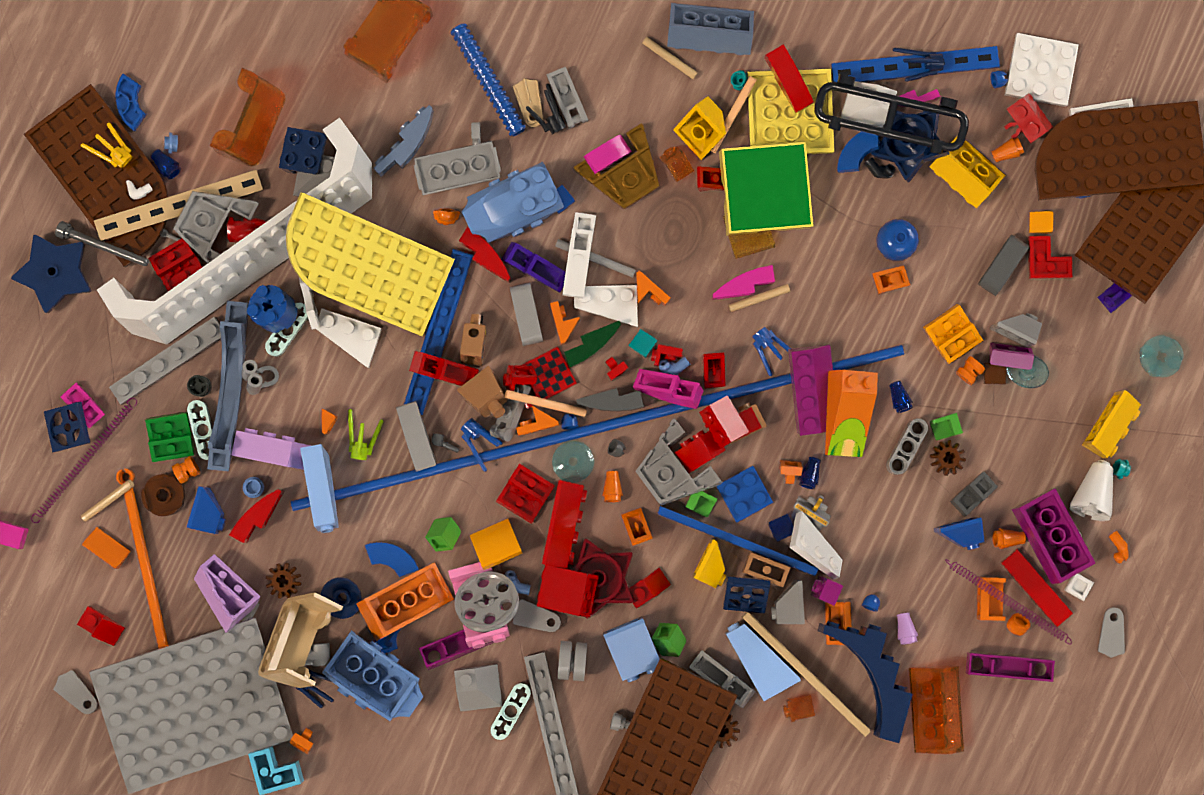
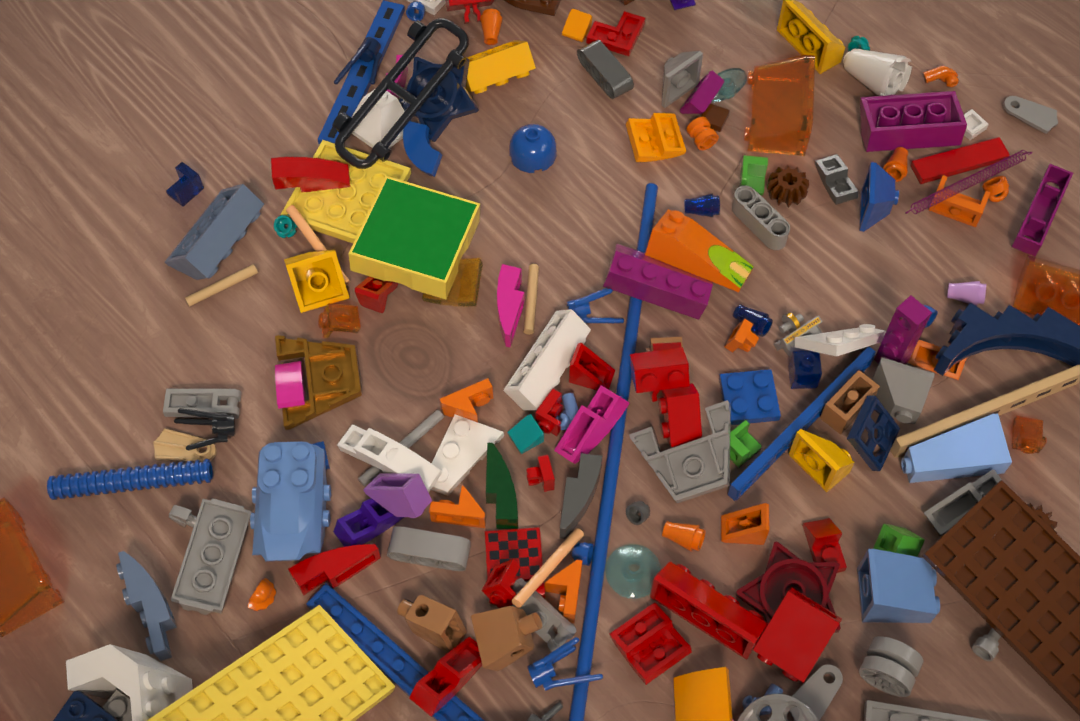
camera: 65 degrees left, 25 degrees down
black arm [864,157,896,179] -> none
orange slope [872,265,910,295] -> none
none -> medium lavender slope [363,473,432,518]
none -> white brick [503,309,591,410]
none -> clear orange windscreen [744,55,815,156]

